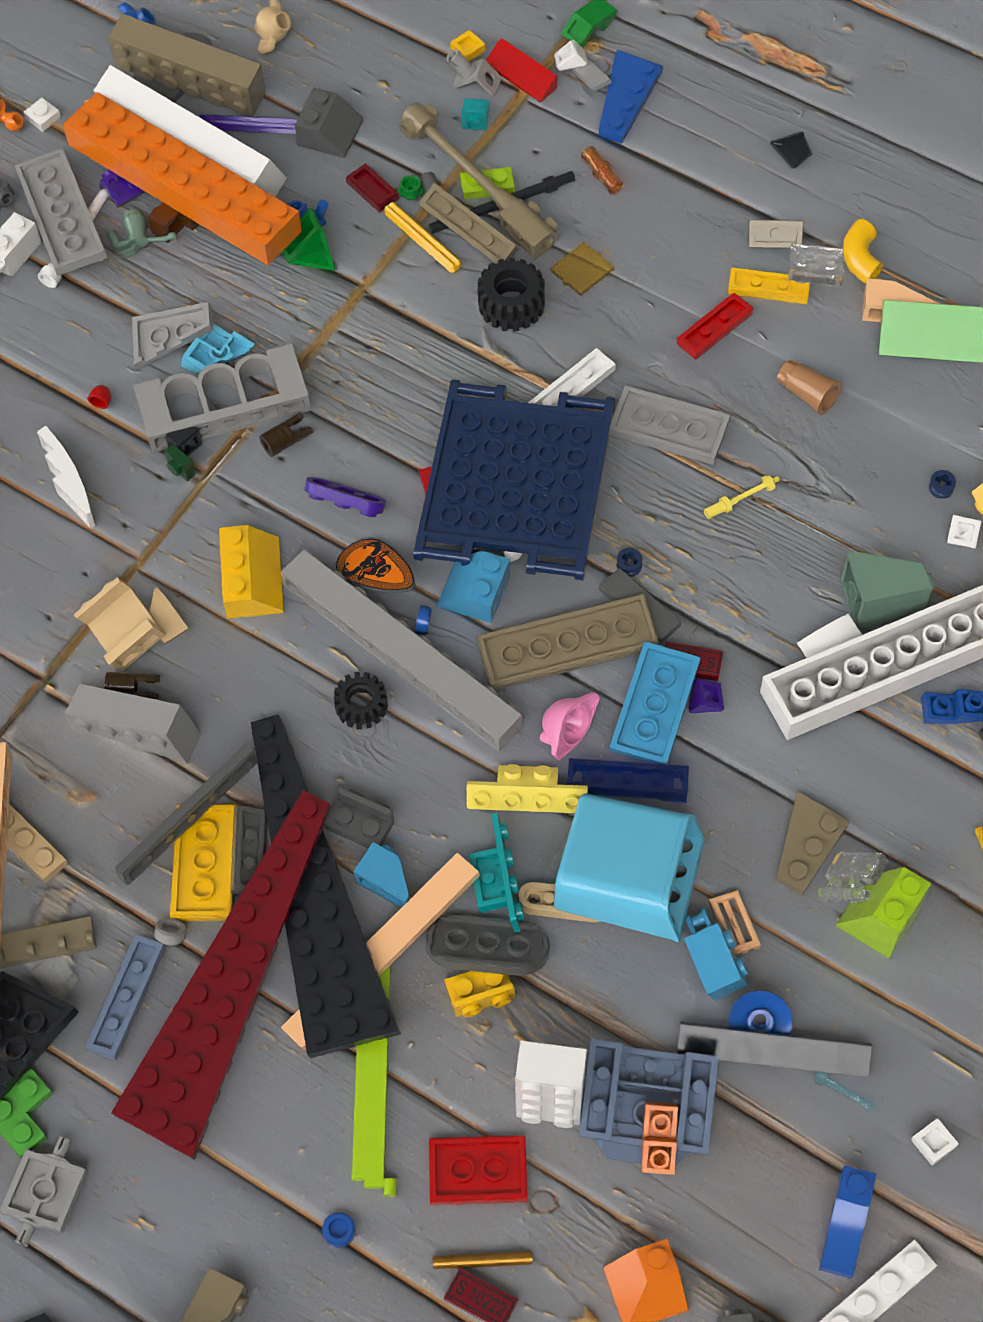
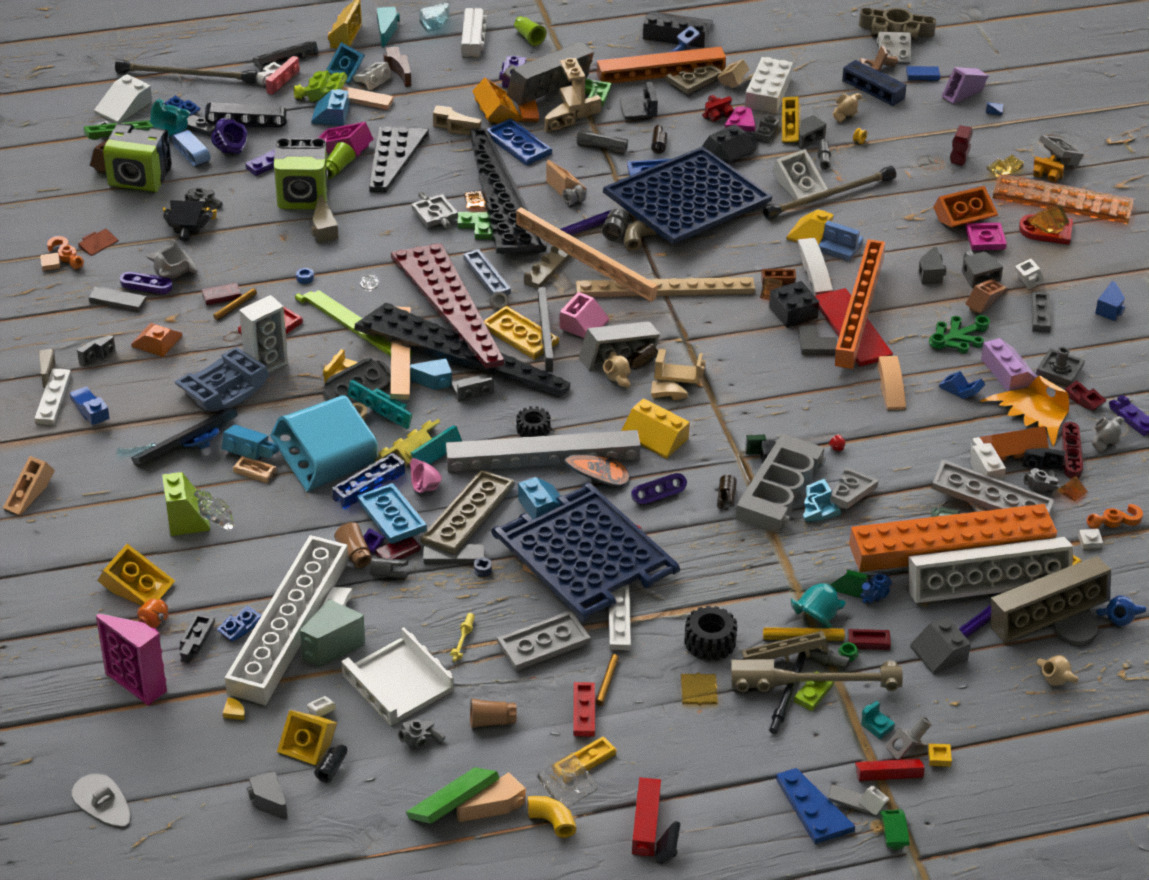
camera: 130 degrees right, 20 degrees down
white slope [37,426,96,529] -> none
dark grey tile [230,804,266,894] -> none
blue tile [415,605,432,635] -> none
clear orange pin [581,146,623,195] -> none
orange slope [641,1101,678,1175] -> none
plate [748,220,803,248] -> none
dark tan wing [776,791,850,896] -> none
white plate [911,1118,959,1166] -> none
dark blue bush [929,470,956,499] -> none
none -> medium nougat plant [334,522,372,568]
none -> white panel [341,627,454,726]
none -> clear plate [361,275,379,291]
none -> dark grey hinge [370,557,408,578]
none -> dark grey piece [398,719,446,748]
none -> teal tile [411,425,462,465]
none -> bright pink slope [559,292,609,338]
none -> pearl gold bar [595,654,619,706]
none -> tan piece [603,352,631,388]
none -> red brick [632,777,661,856]
none -> teal hair [791,583,846,628]

